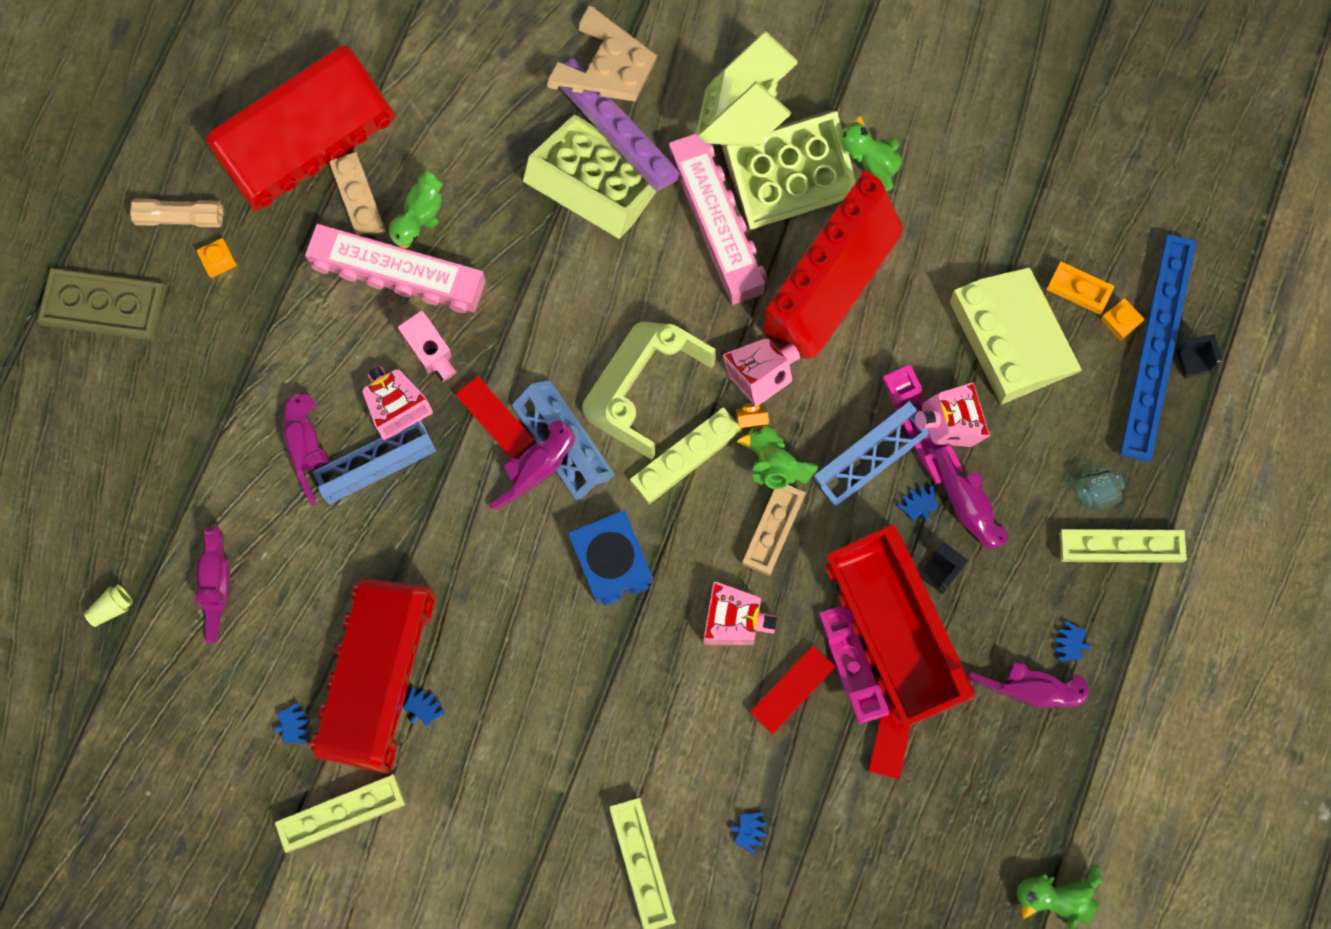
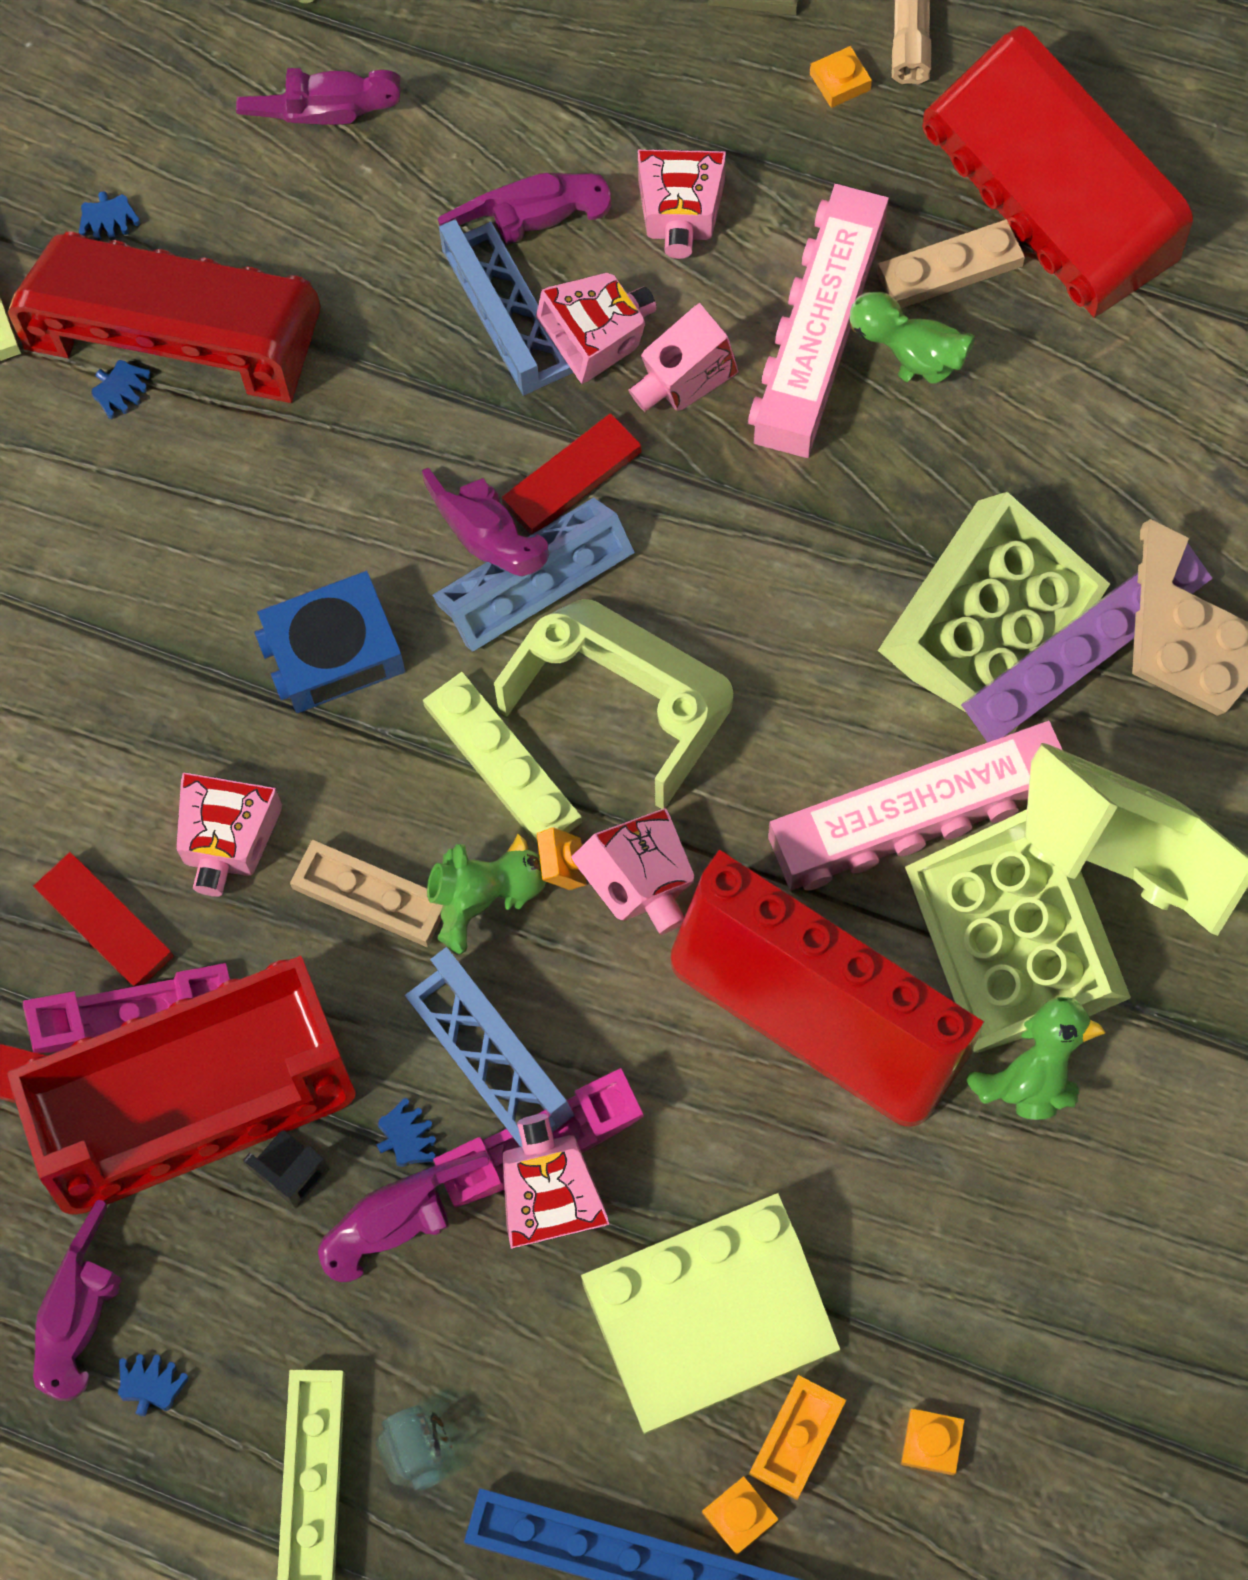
camera: 90 degrees right, 5 degrees down
none -> torso [638,150,726,259]
none -> light orange plate [901,1408,964,1476]

